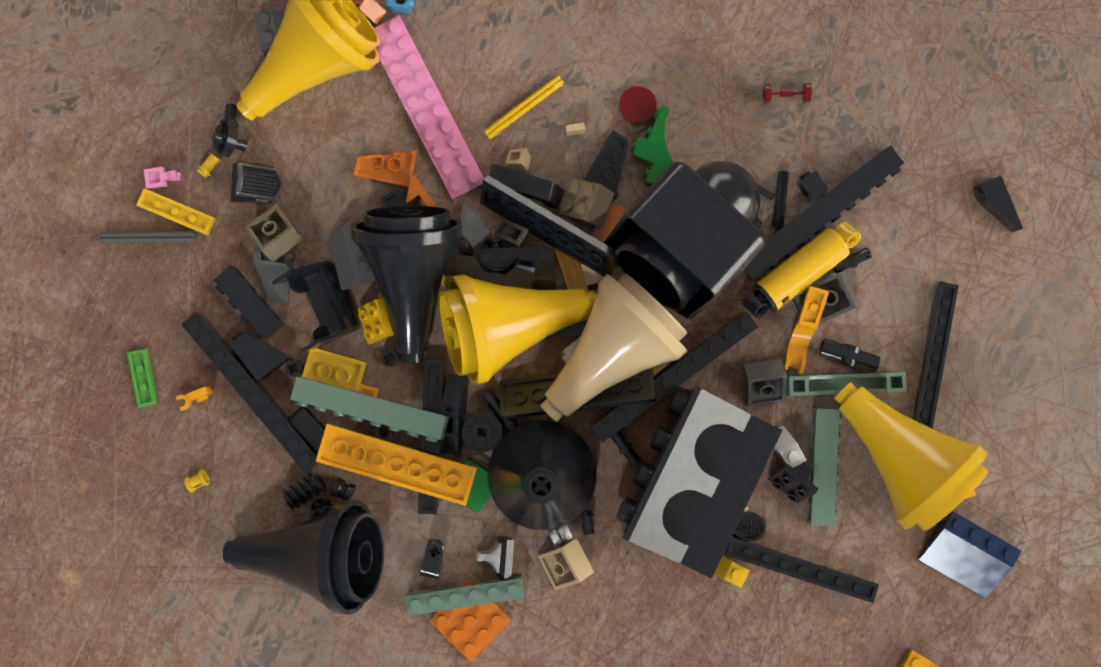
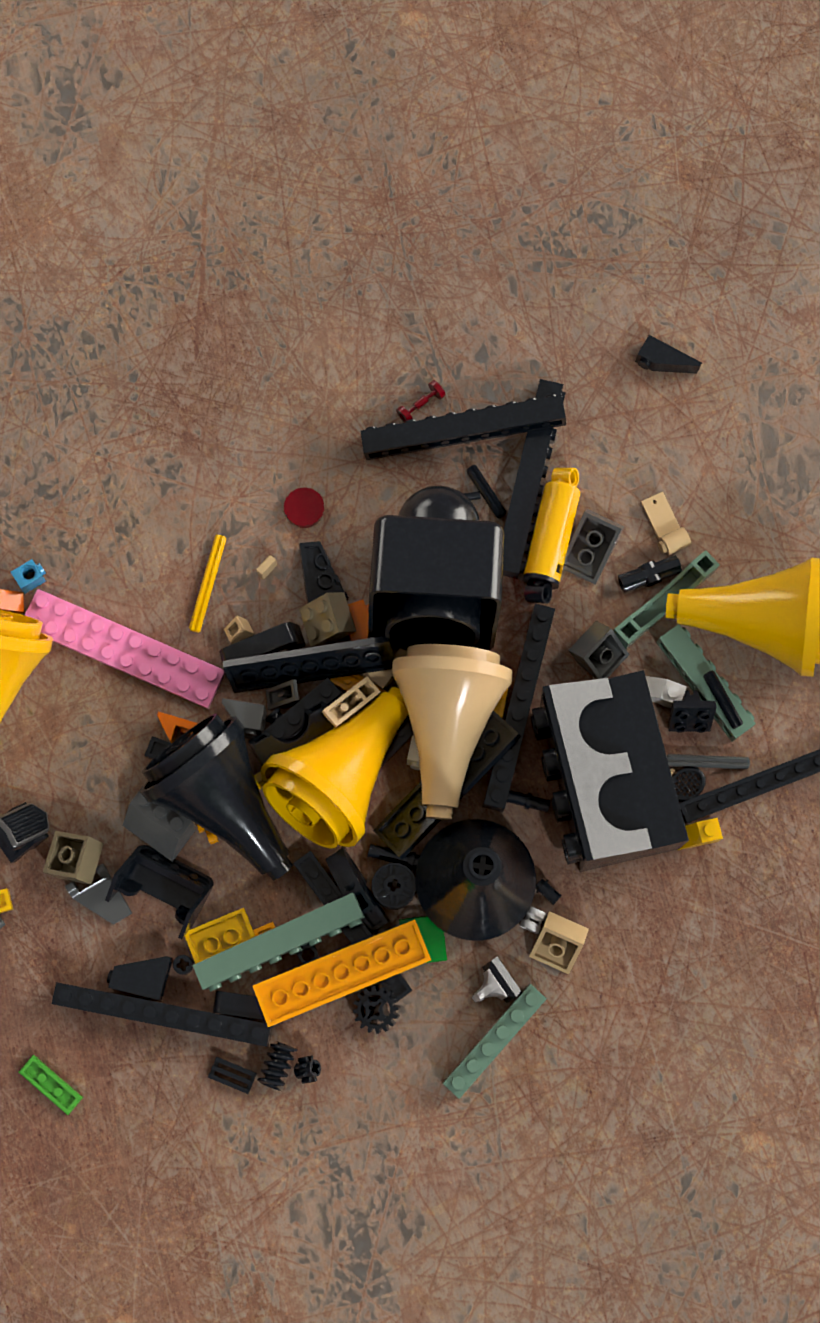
camera: 40 degrees left, 10 degrees down
light orange plate [176,387,213,411] -> none
yellow bush [184,469,210,493] -> none
black brick [213,265,285,339] -> none
black piece [223,500,385,615] -> none
black wheel [330,478,357,500] -> none
orange wing [353,150,418,188] -> none
yellow plate [358,298,394,345] -> none
black bush [381,349,399,367] -> none
black piece [420,539,444,579] -> none
orange plate [429,578,511,662] -> none
green arch [630,105,674,186] -> none
light orange piece [784,285,829,374] -> none
black brick [797,171,829,203] -> none
black pin [833,247,872,274] -> none
black plate [913,281,959,429] -> none
none -> black tile [208,1057,257,1094]
none -> tan slope [322,676,381,728]
none -> black gear [352,985,401,1034]
none -> black brick [361,394,566,460]
none -> tan door [641,492,691,556]
none -> dark grey axle [667,754,750,769]
none -> black axle [703,670,743,729]

